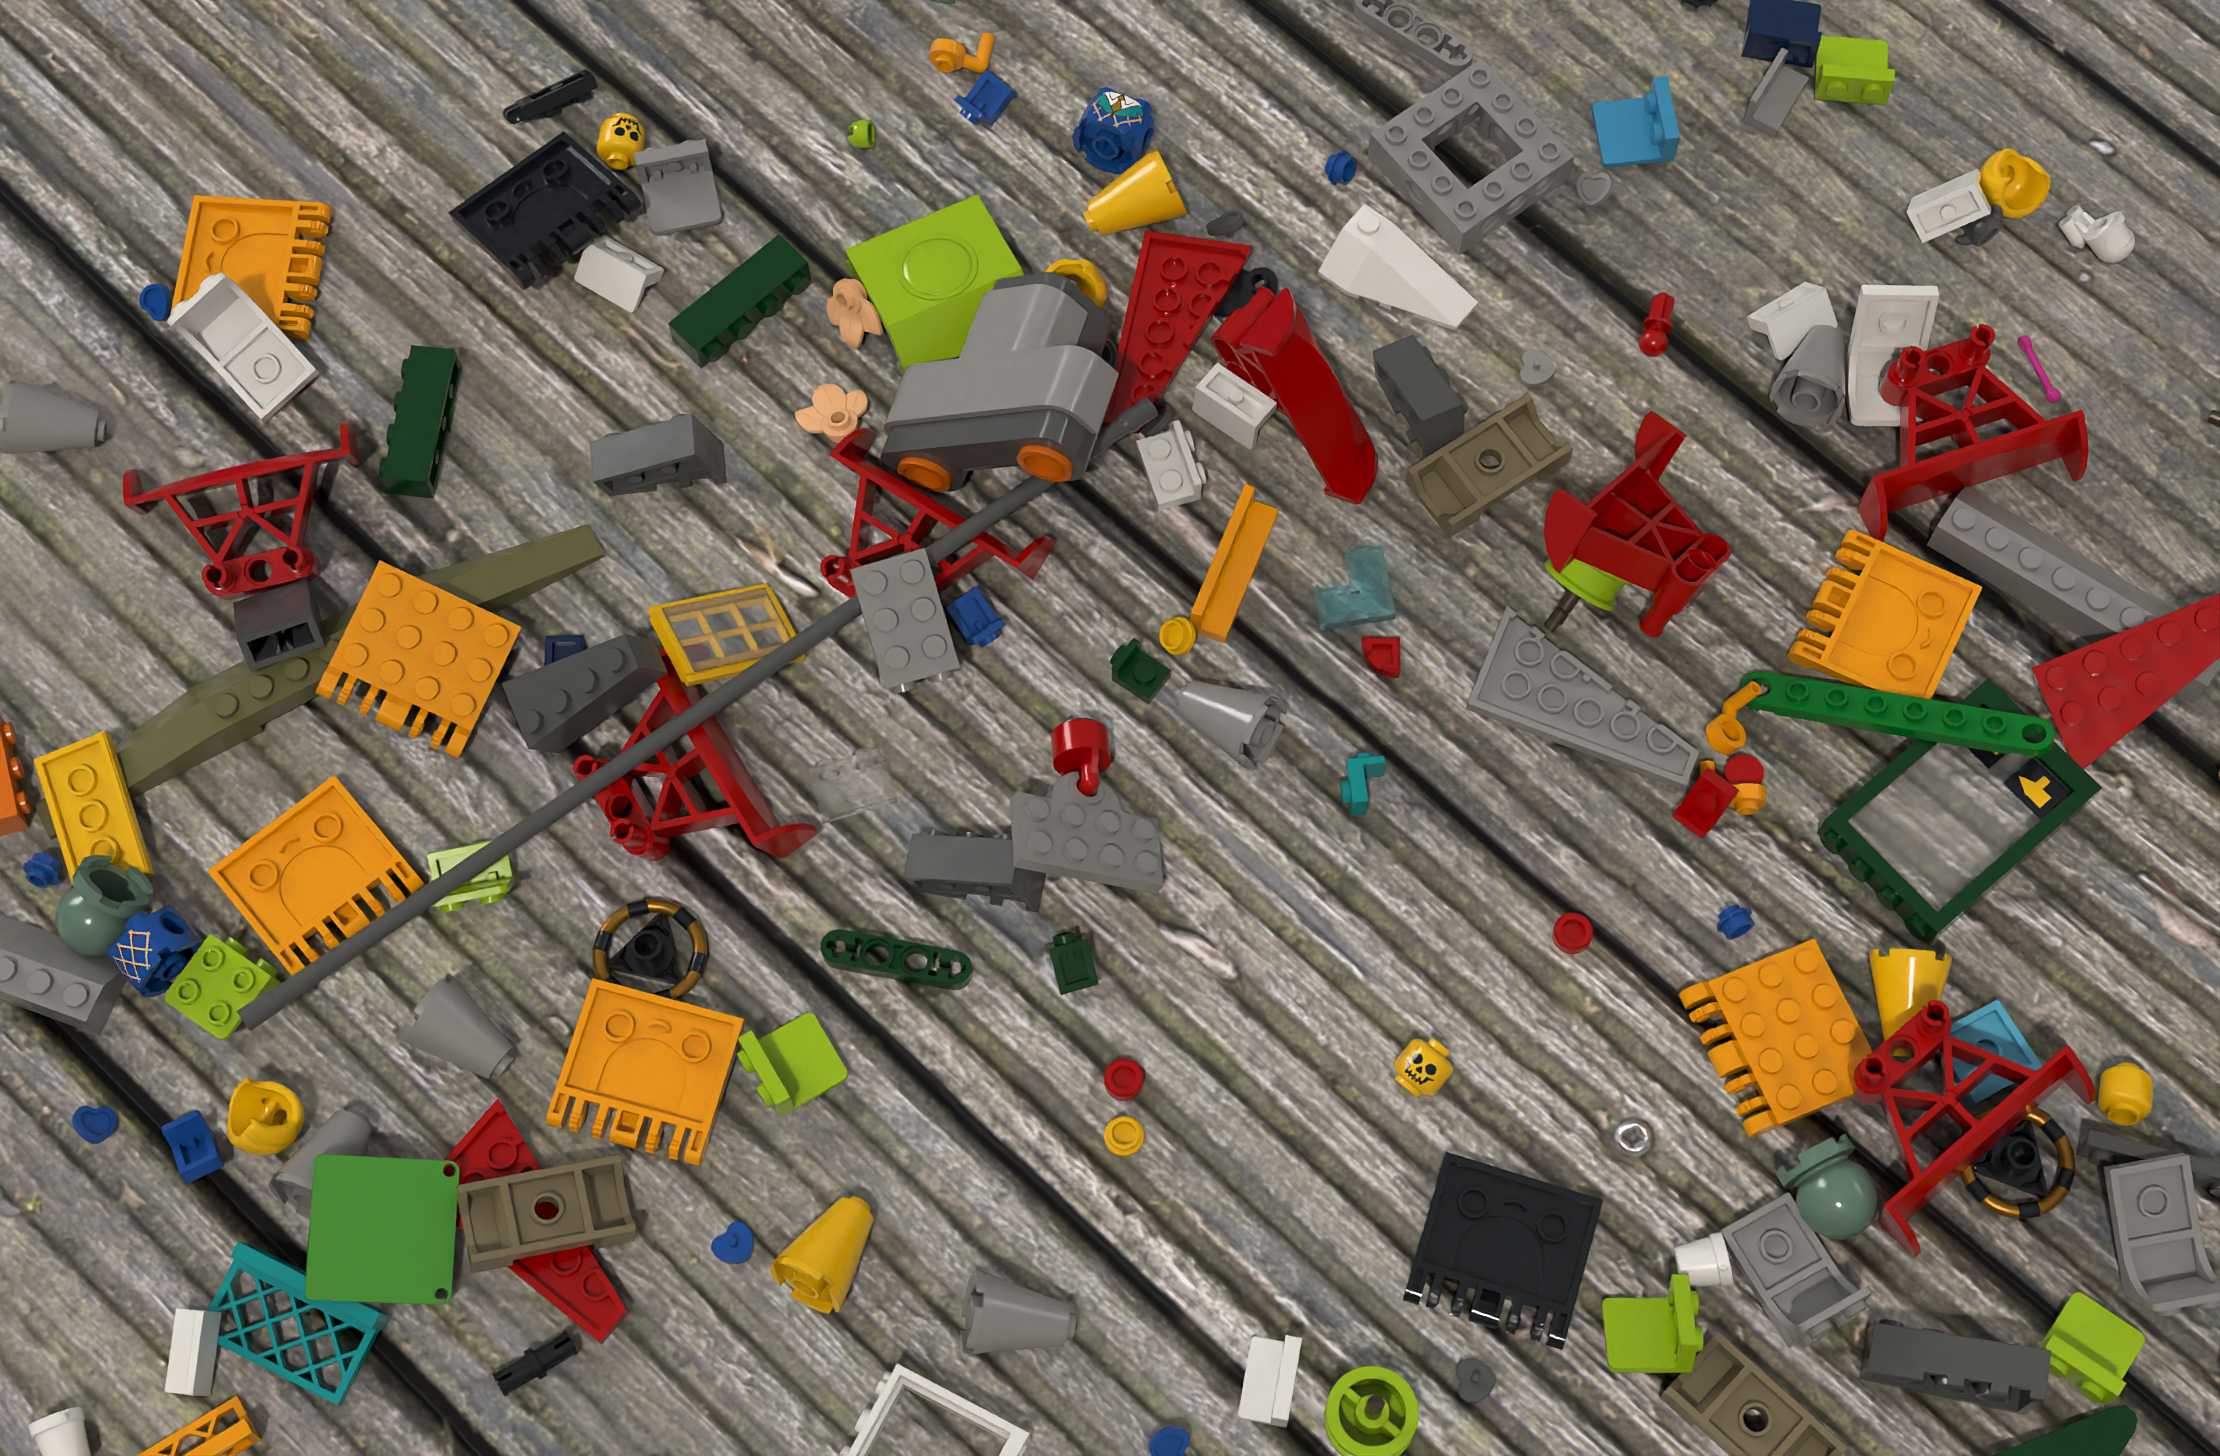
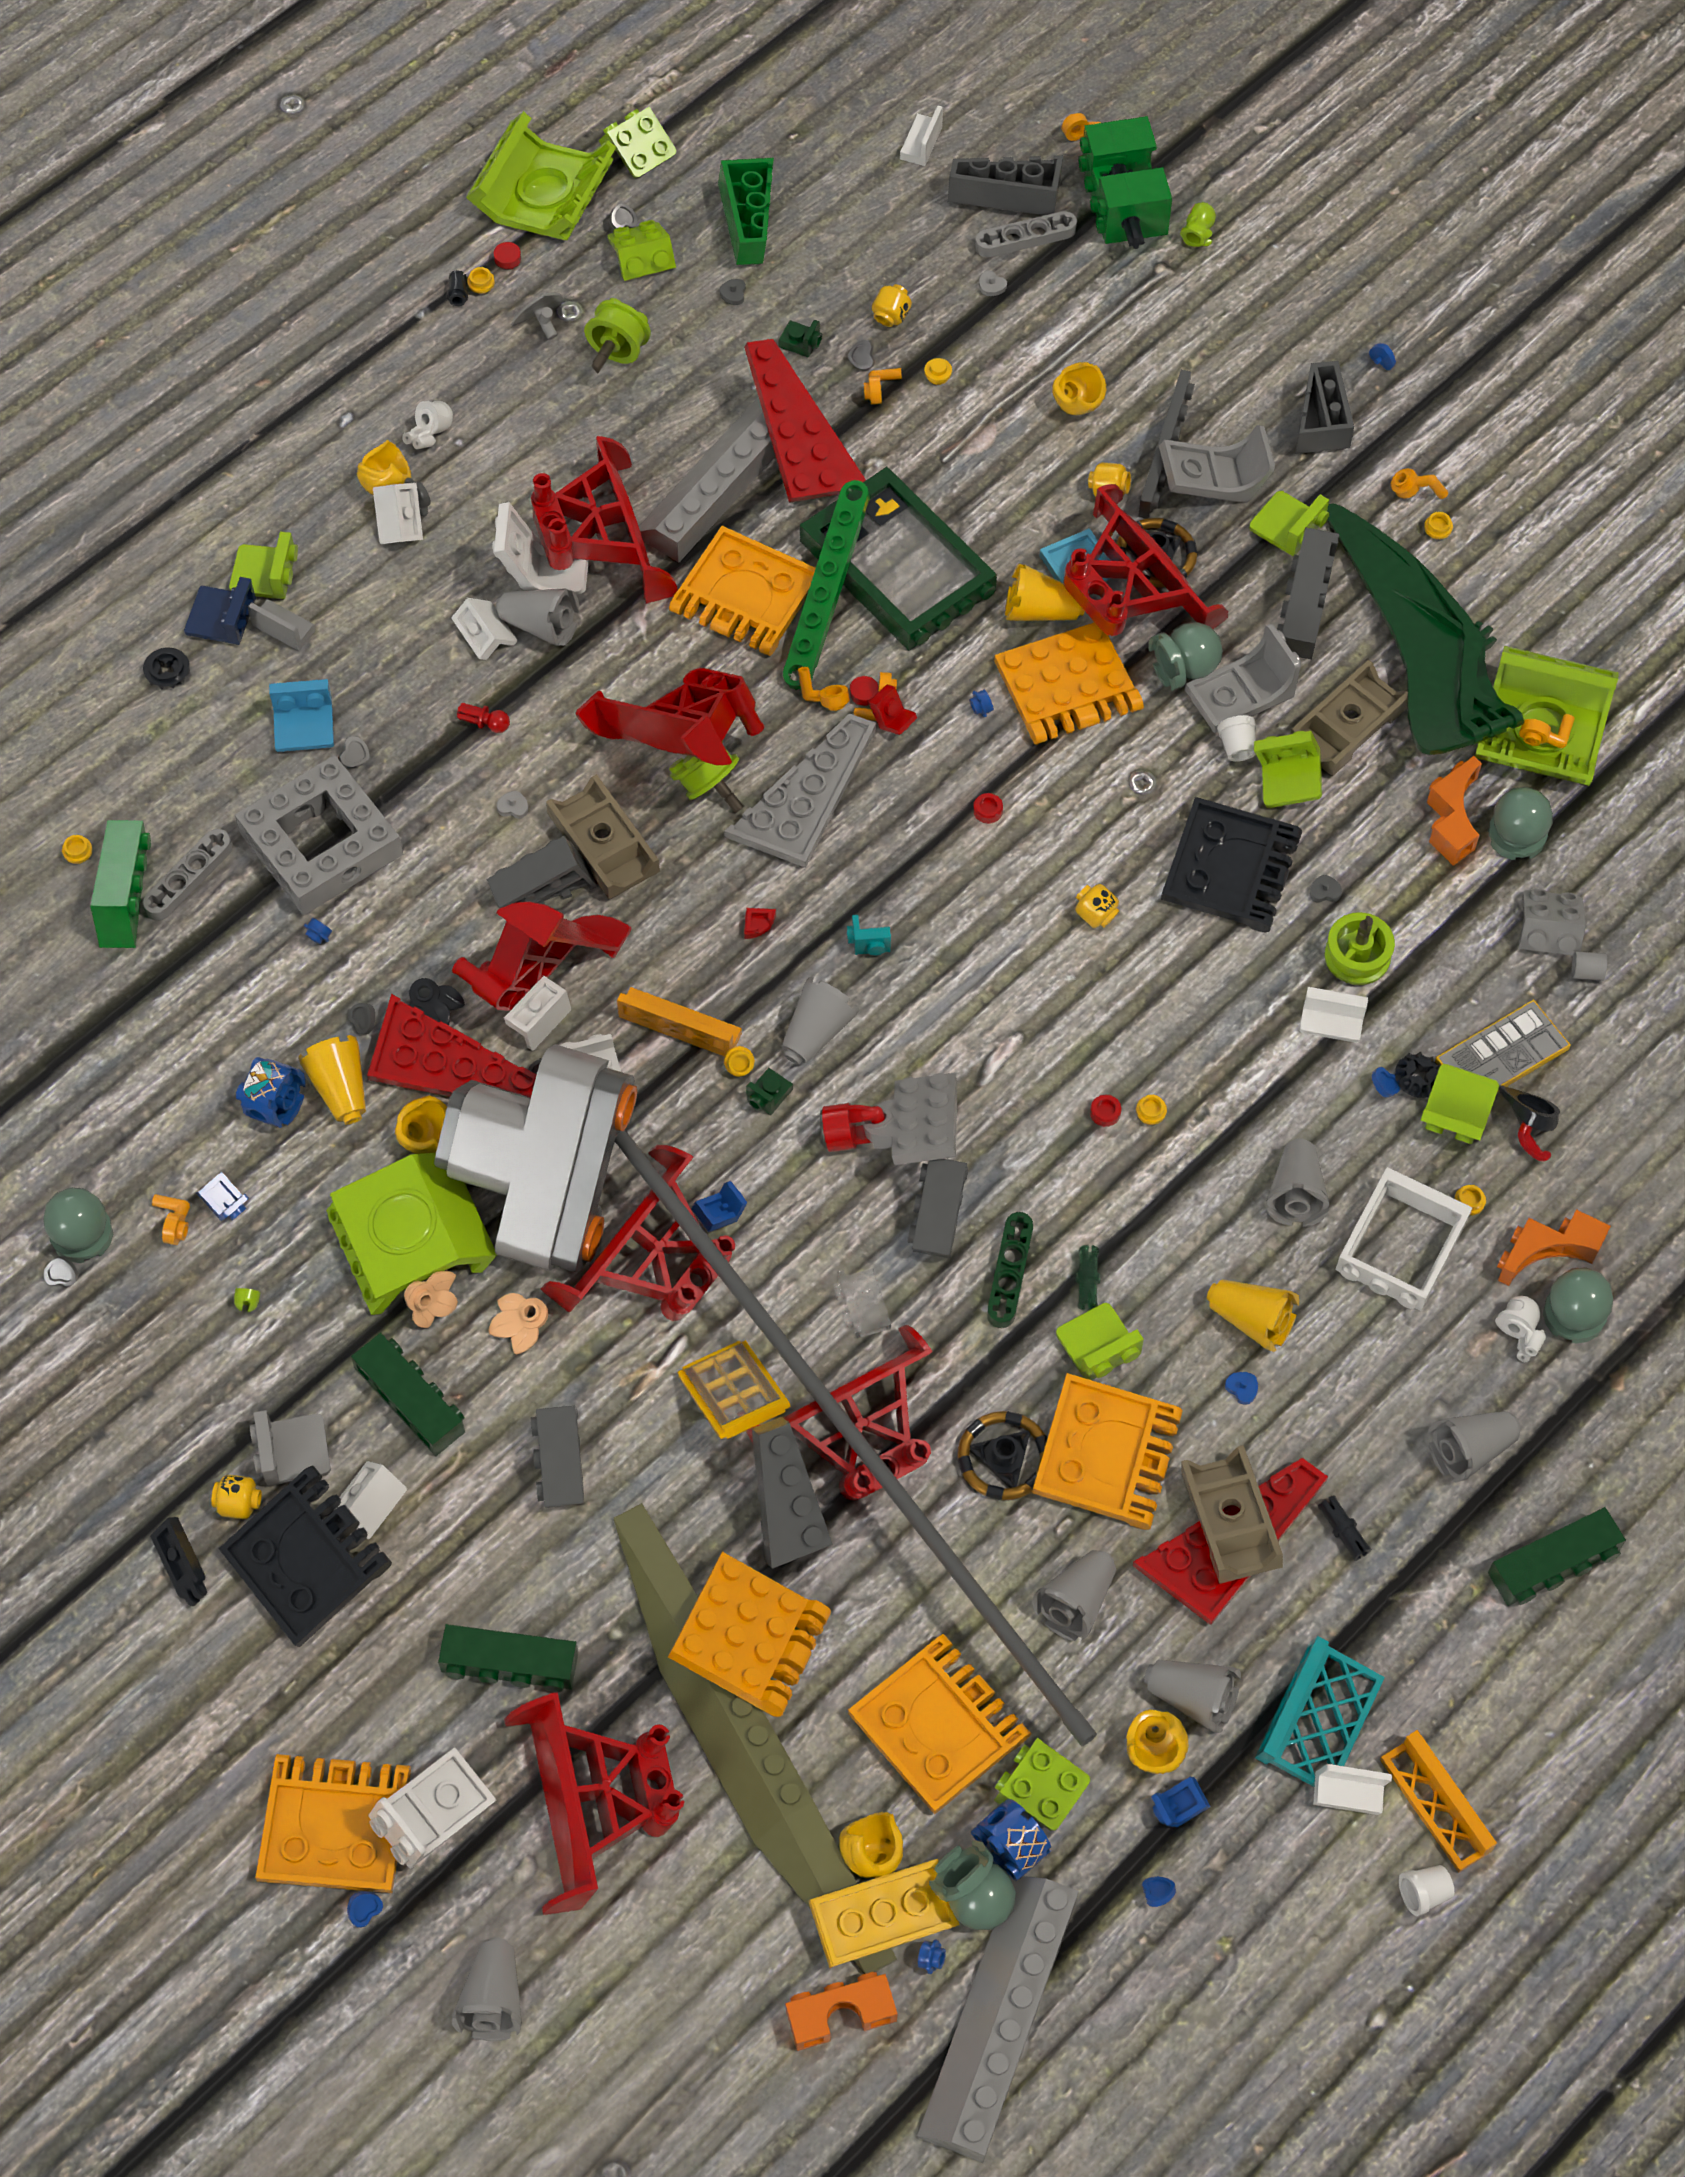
camera: 90 degrees left, 5 degrees down
dark grey brick [233,578,325,672] -> none
bright green piece [304,1154,459,1305] -> none
lime bracket [427,839,516,912] -> none
dark blue tile [544,635,586,666] -> none
light grey bracket [849,548,960,694] -> none
dark green bracket [1045,931,1099,995] -> none
clear light blue plate [1313,545,1396,630] -> none
white wedge [1318,204,1478,331] -> none
dark pink hinge [2018,335,2061,403] -> none
none -> yellow piece [839,1812,903,1878]
none -> clear green pin [1076,1245,1101,1311]

